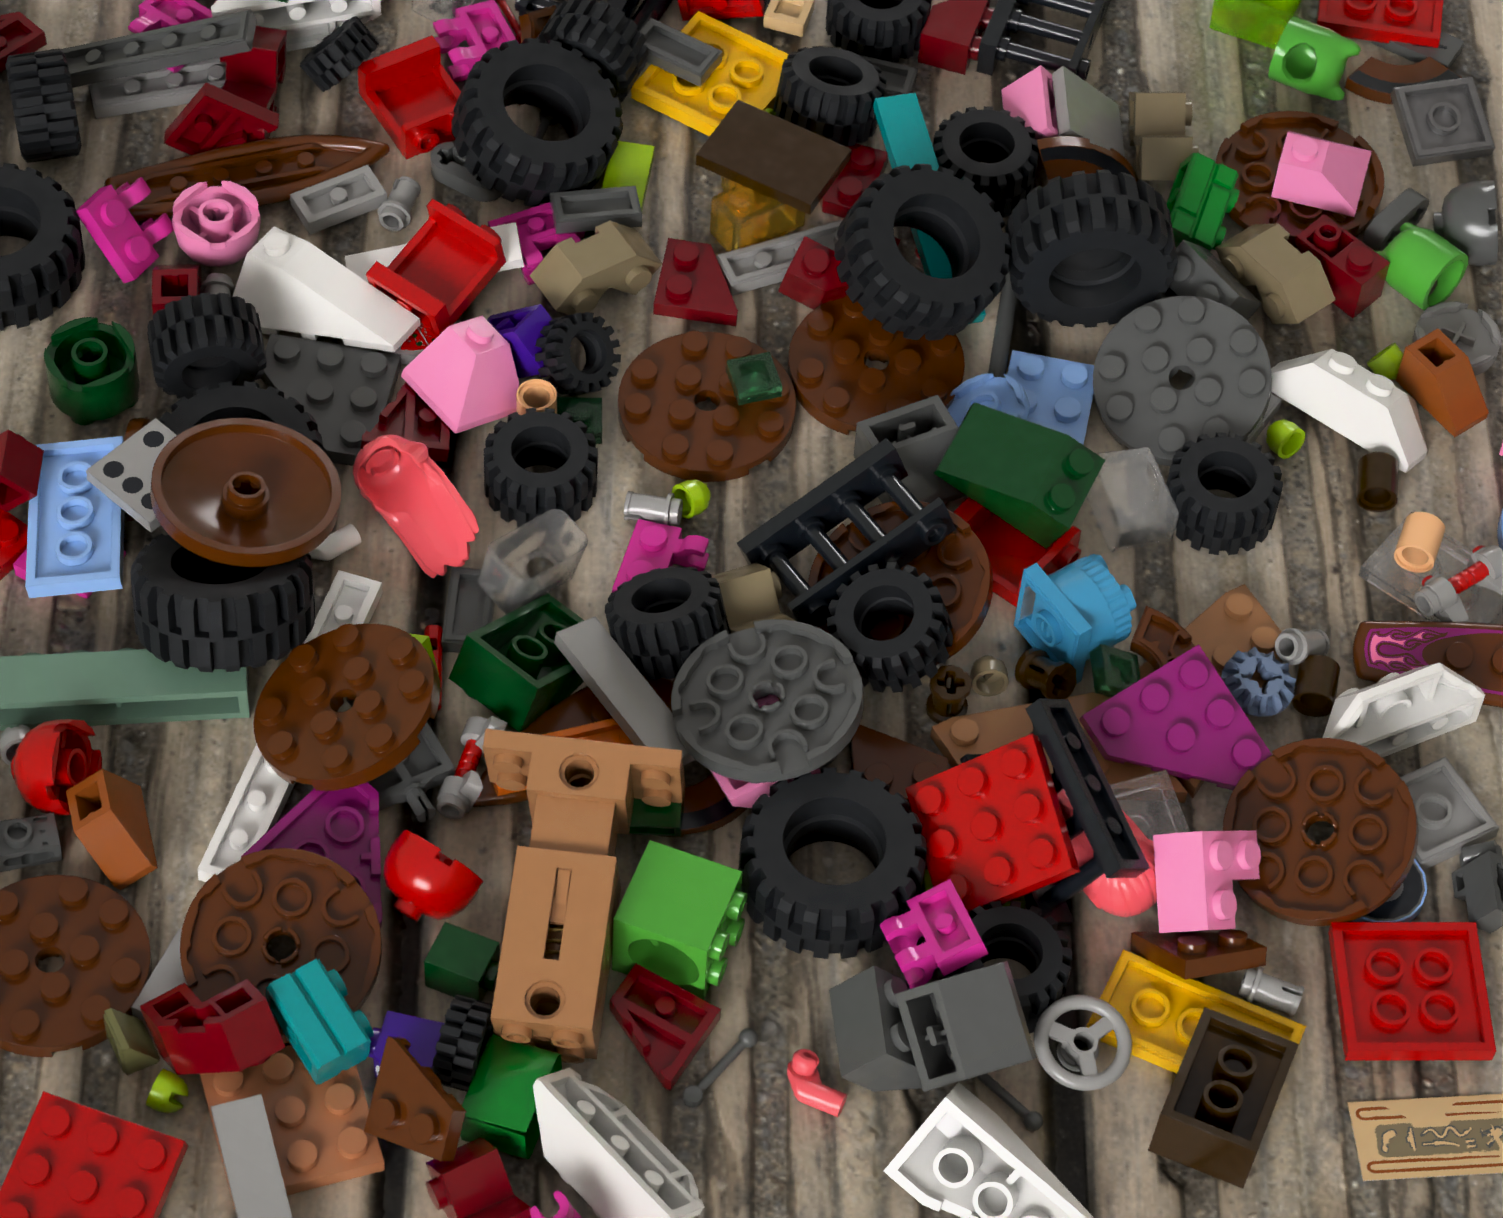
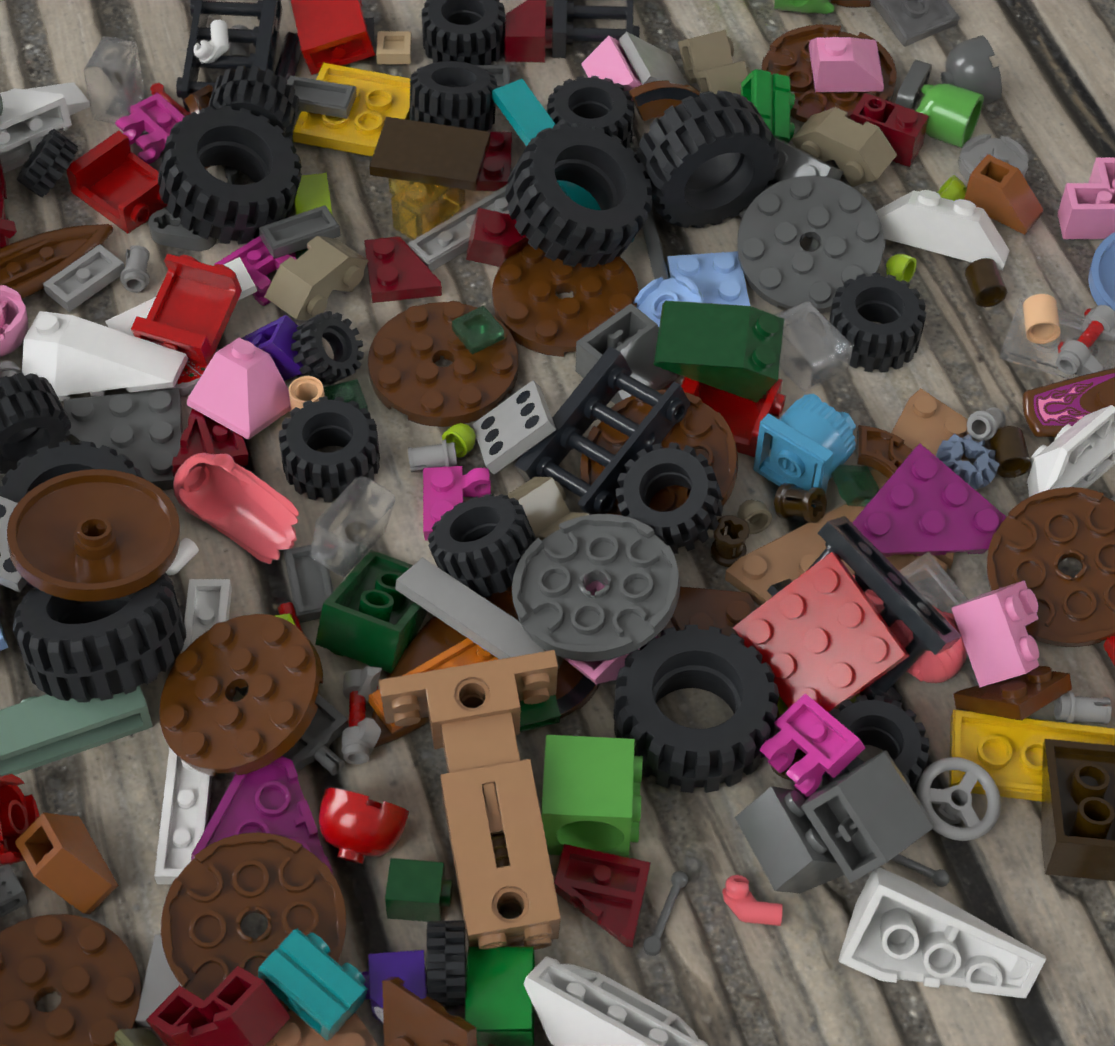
camera: 15 degrees left, 0 degrees up
none -> light grey tile [473,380,556,474]

